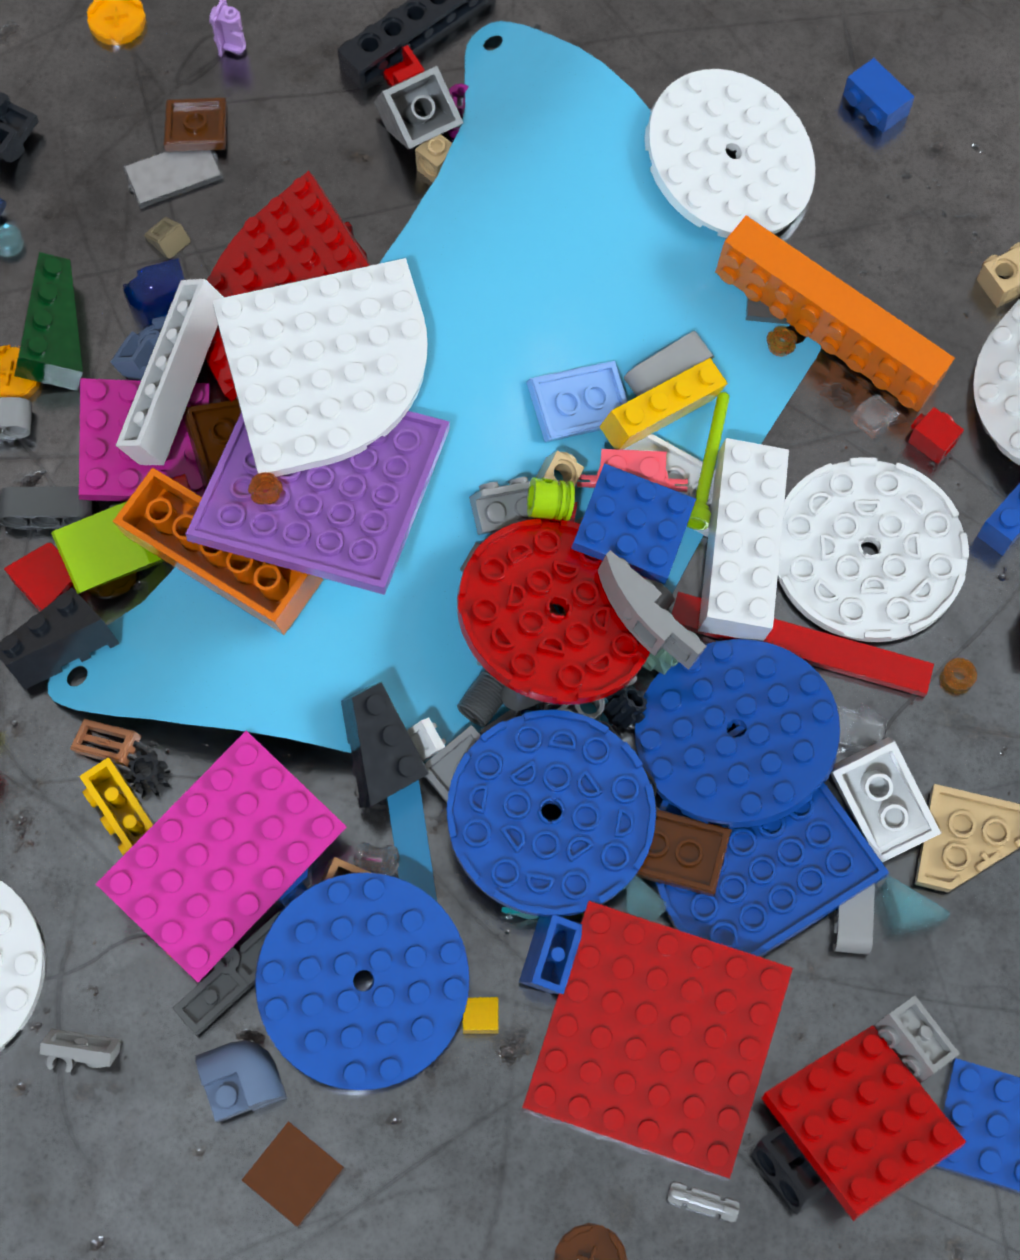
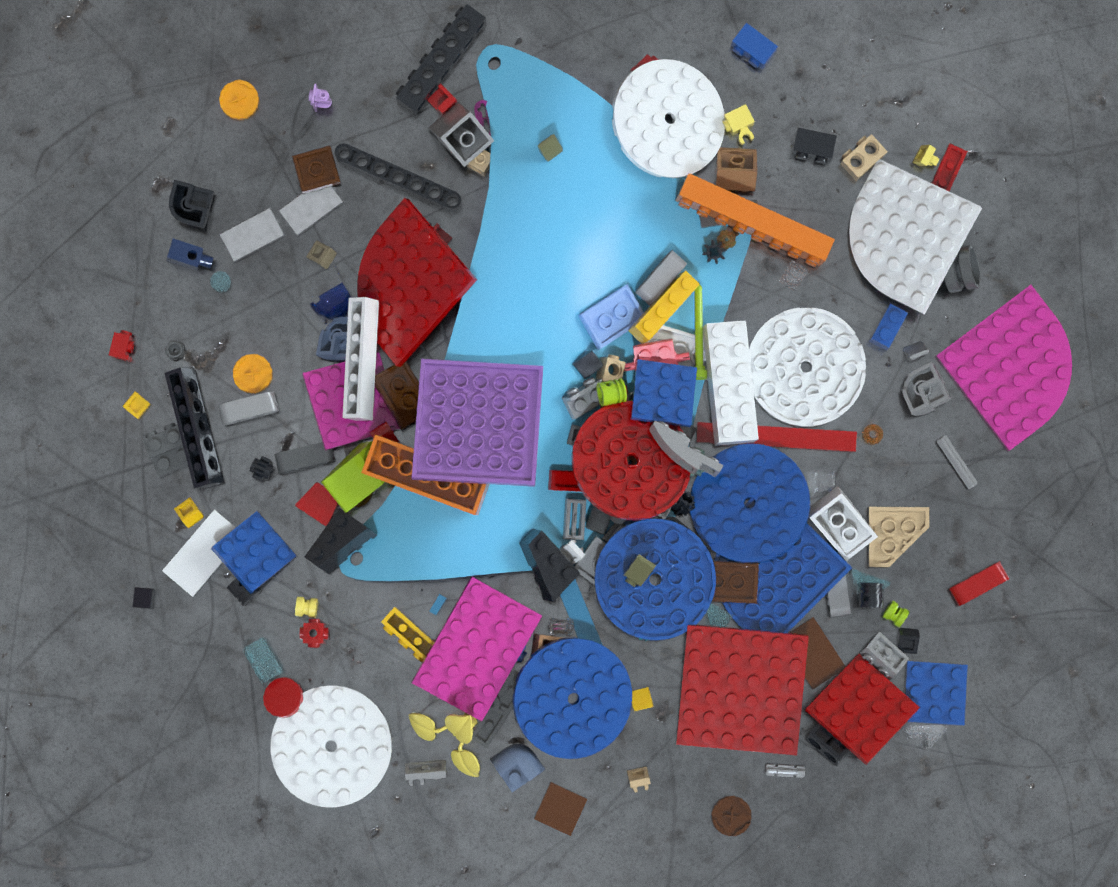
camera: 15 degrees left, 15 degrees up
dark green wedge [14,252,83,391] -> none
nougat tile [70,719,142,767] -> none
black gear [125,751,168,793] -> none
white plate [212,258,428,481] -> none
clear orange plate [248,472,283,505] -> none
blue brick [519,914,582,994] -> none
red brick [908,407,964,465] -> none
none -> flat silver piece [219,207,286,263]
none -> black beam [334,143,462,212]
none -> light yellow plant [409,713,480,777]
none -> dark azure tile [430,594,447,616]
none -> olive slope [538,134,563,162]
none -> red tile [548,470,581,492]
none -> light grey tile [563,498,586,540]
none -> black slope [573,351,603,379]
none -> olive slope [623,554,656,588]
none -> tan tile [627,767,651,793]
none -> black gear [702,240,727,264]
none -> medium nougat slope [715,147,757,192]
none -> light yellow brick [722,104,755,145]
none -> reddish brown tile [789,617,846,690]
none -> black brick [792,128,837,164]
none -> black piece [859,582,884,608]
none -> lime wheel [882,600,910,628]
none -> black slope [897,628,920,654]
none -> clear slope [905,725,948,750]

